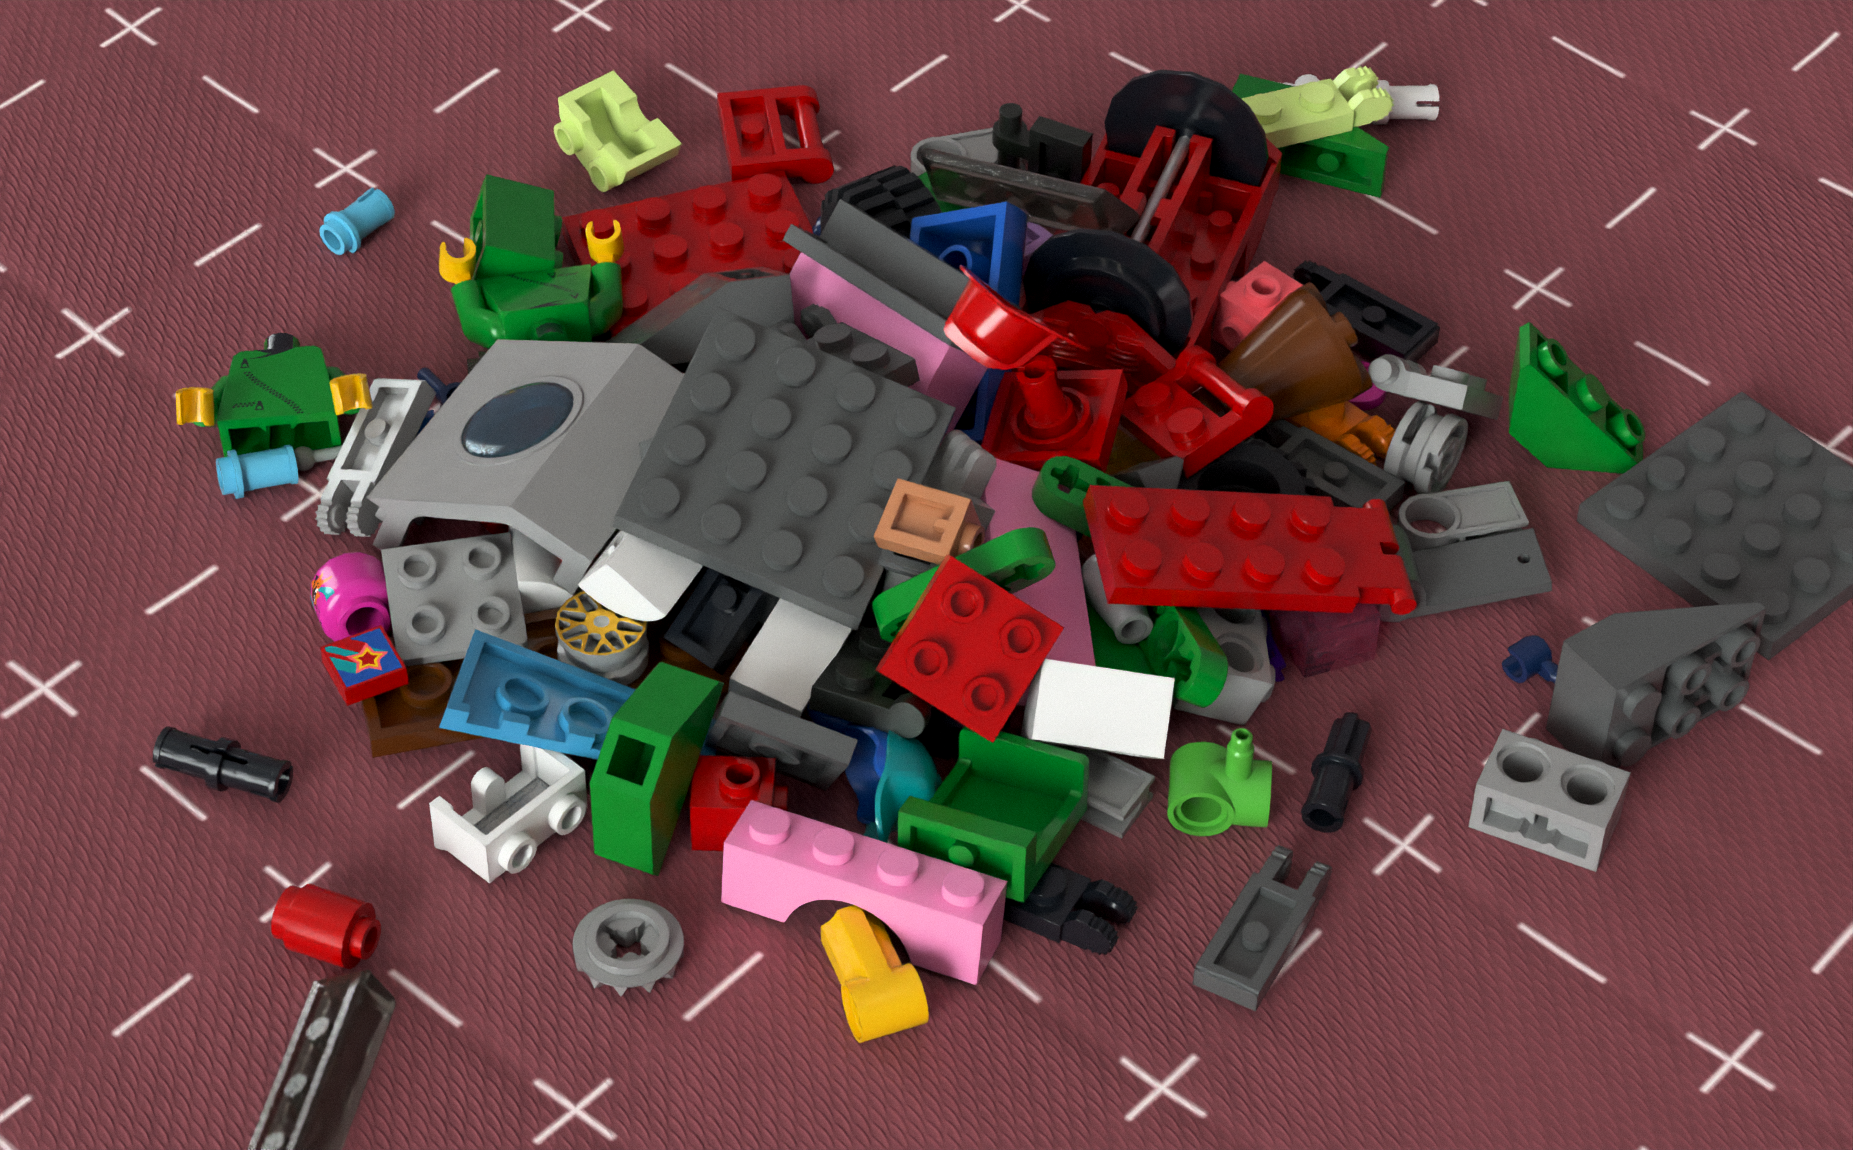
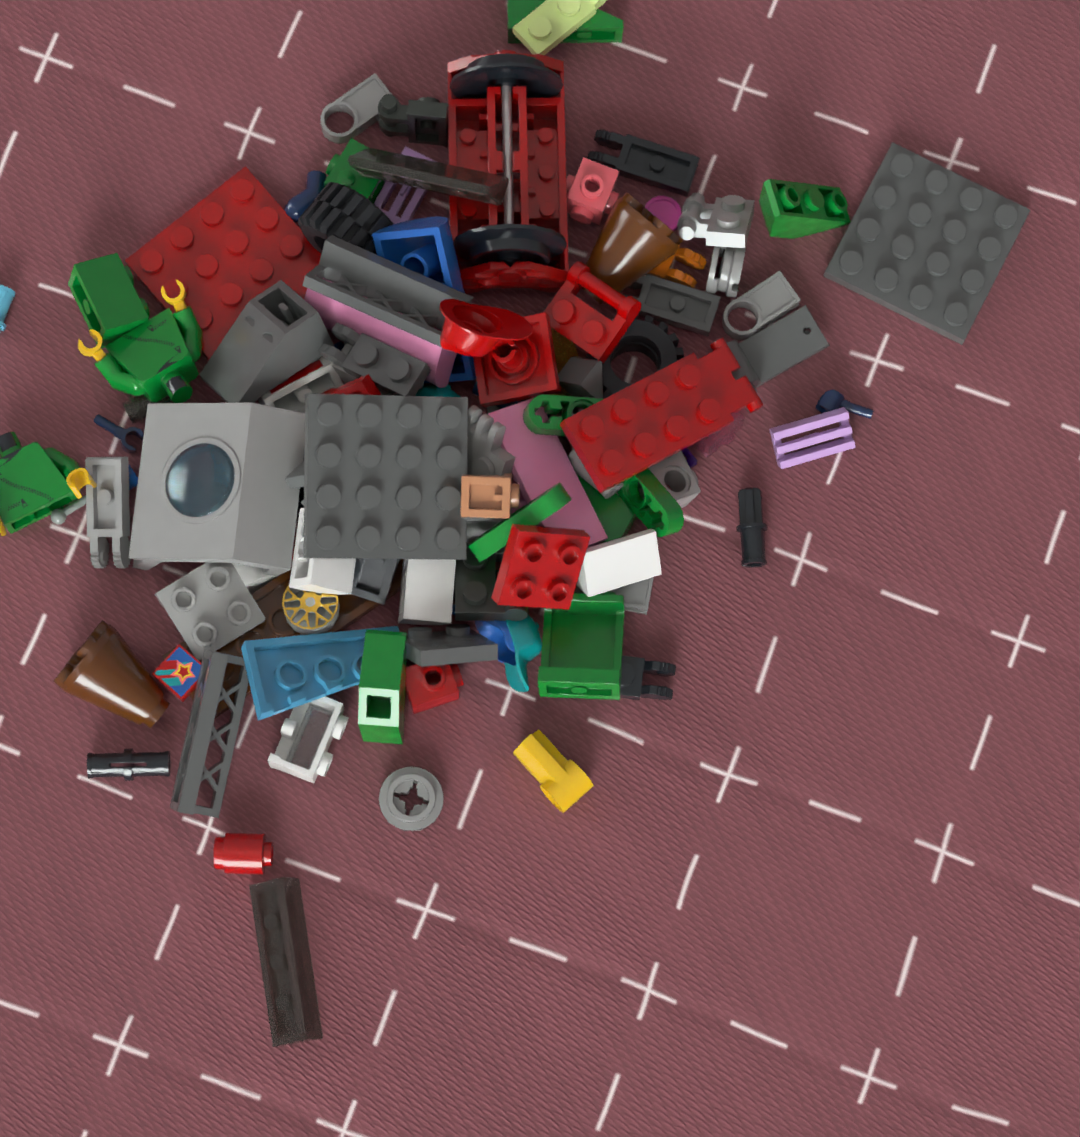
camera: 25 degrees left, 30 degrees up
medium azure pin [216,445,299,499] -> none
dark pink head [310,552,393,642] -> none
yellowish green cylinder [554,70,682,192] -> none
red plate [717,85,834,184] -> none
bright pink arch [721,800,1007,985] -> none
bright green piece [1167,728,1272,836] -> none
dark grey hinge [1193,845,1332,1011] -> none
light grey brick [1468,729,1631,872] -> none
dark grey slope [1546,602,1766,768] -> none
none -> reddish brown cone [53,620,170,728]
none -> dark grey fence [169,649,249,818]
none -> lavender tile [769,407,856,469]

